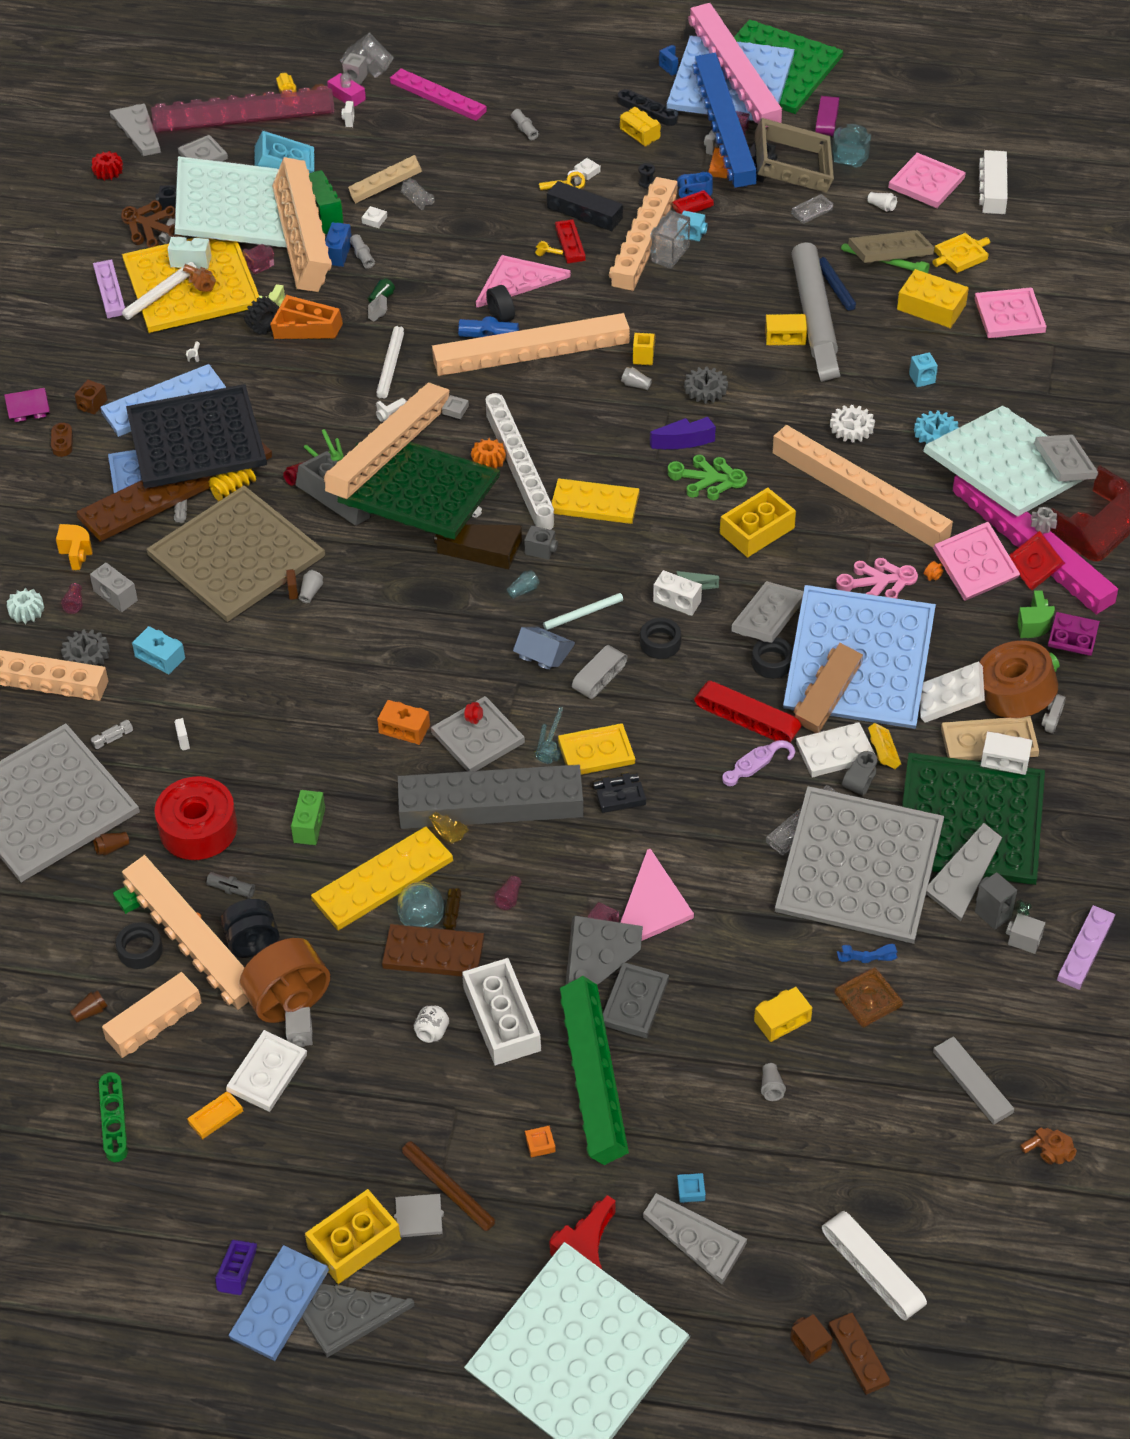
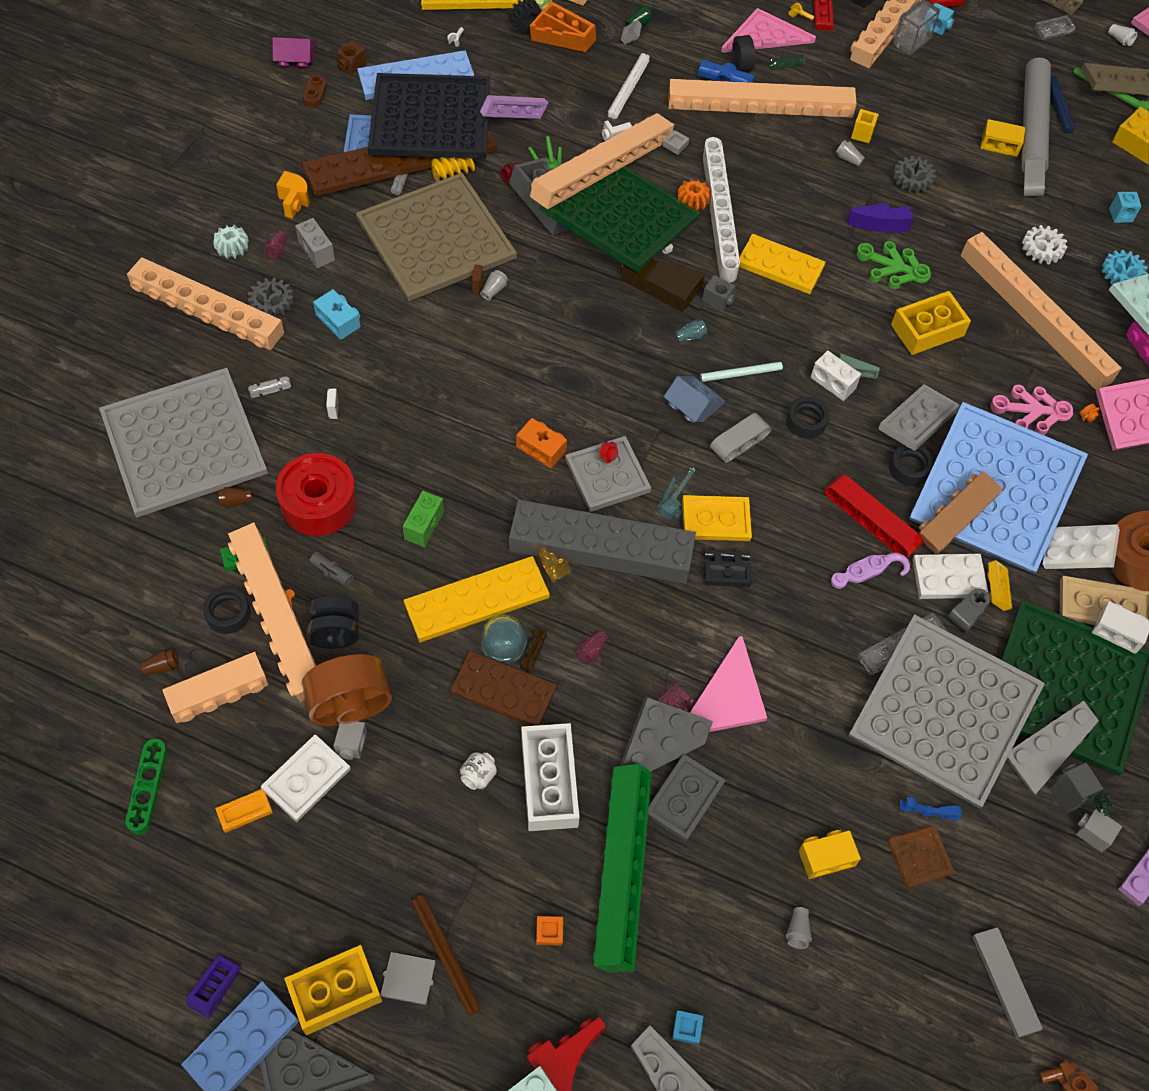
camera: 10 degrees right, 10 degrees up
none -> lavender plate [480,95,548,119]
none -> clear green axle [770,54,806,70]

